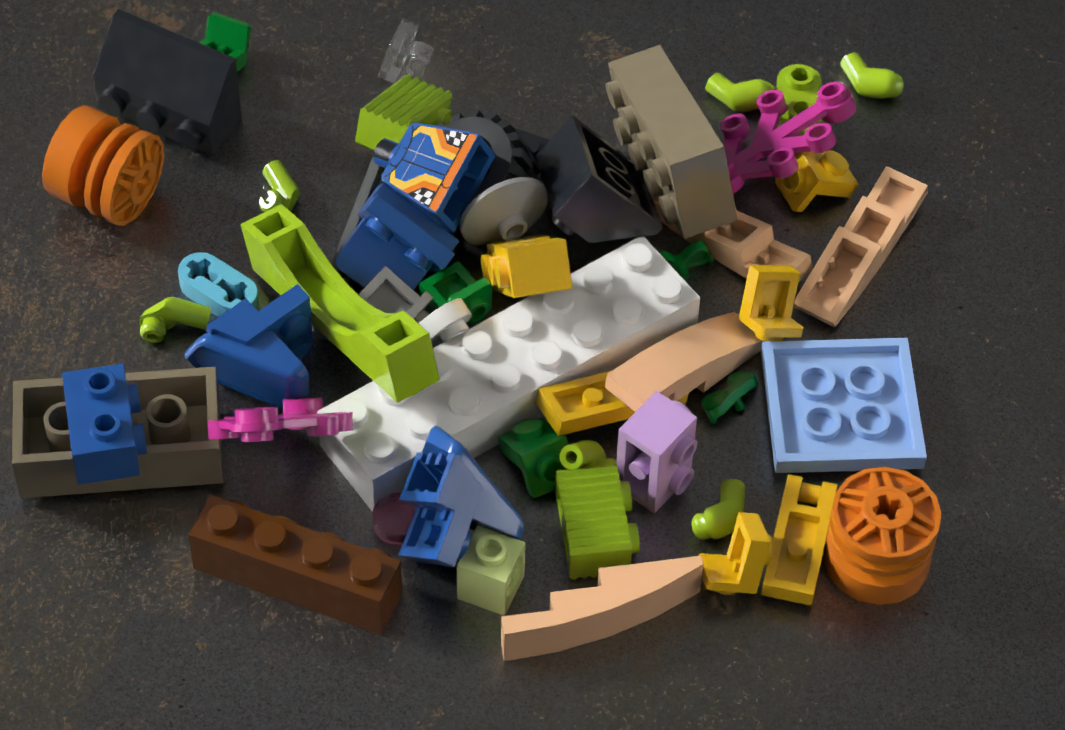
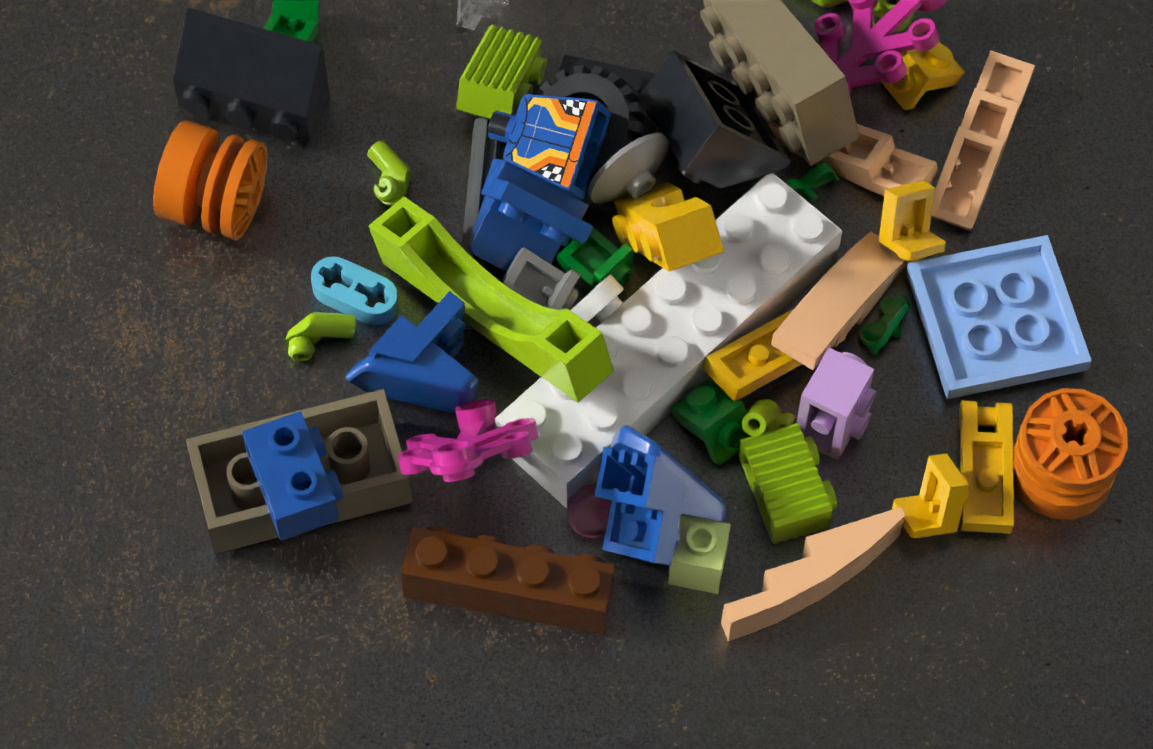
camera: 10 degrees left, 10 degrees up
lime arm [691,479,745,540] -> none

